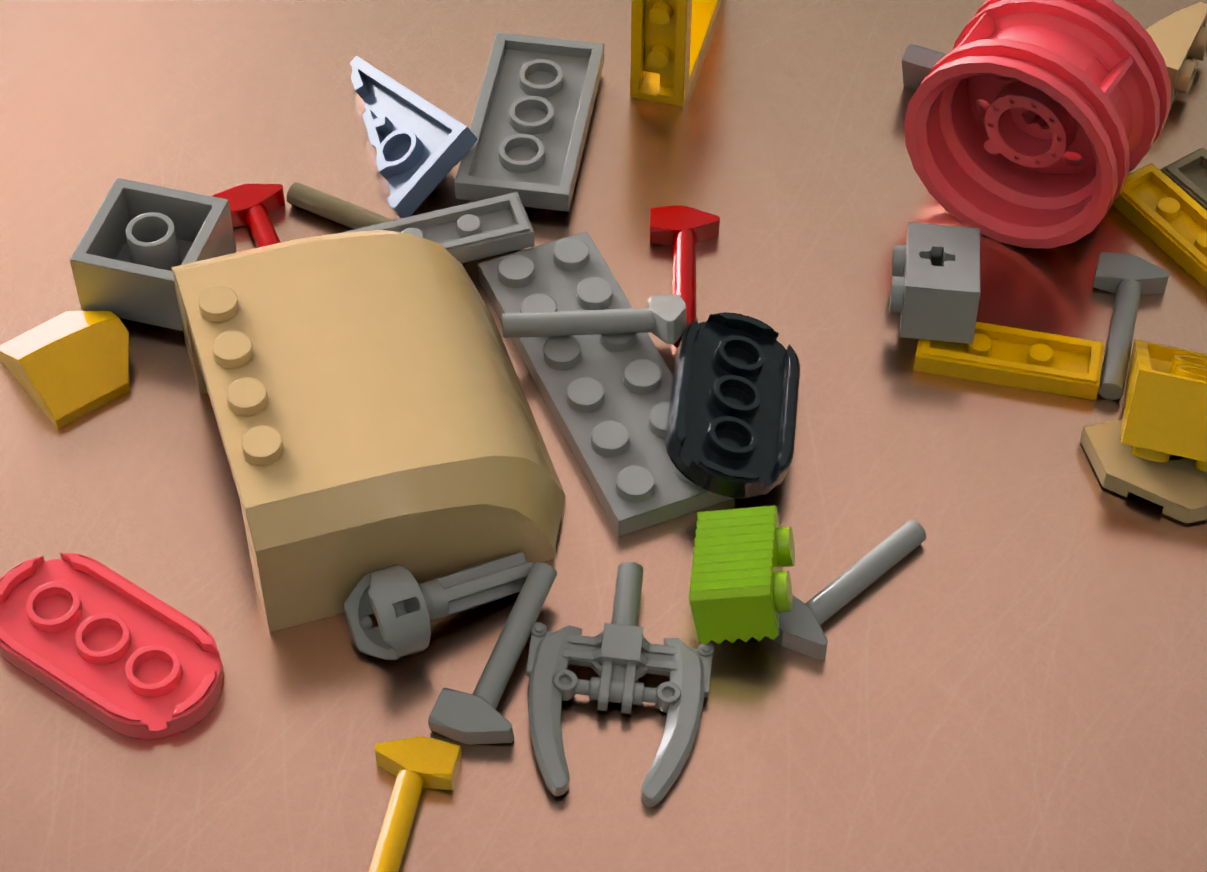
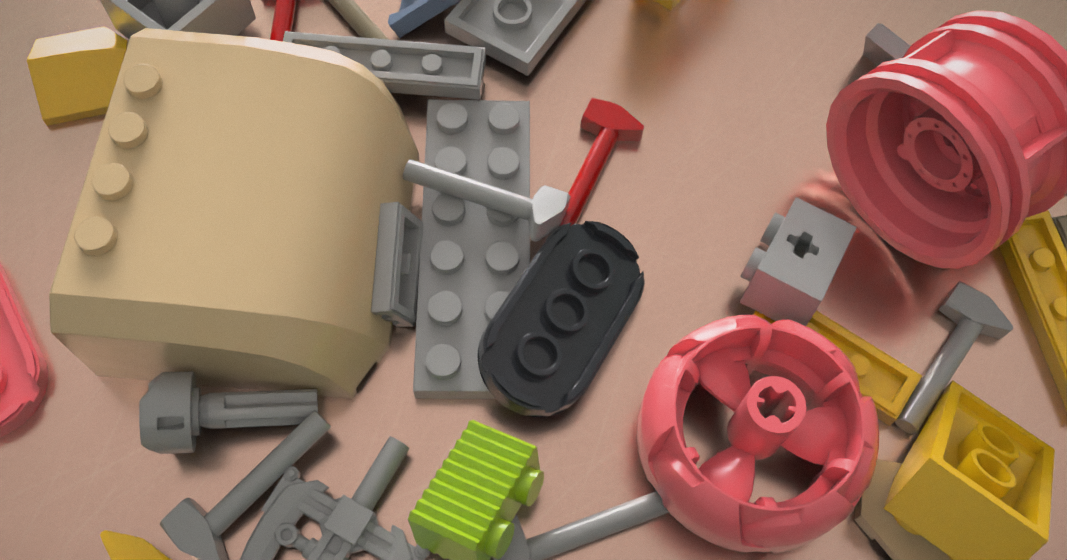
camera: 20 degrees right, 15 degrees up
none -> light grey tile [371,202,423,327]
none -> coral wheel [637,315,879,553]

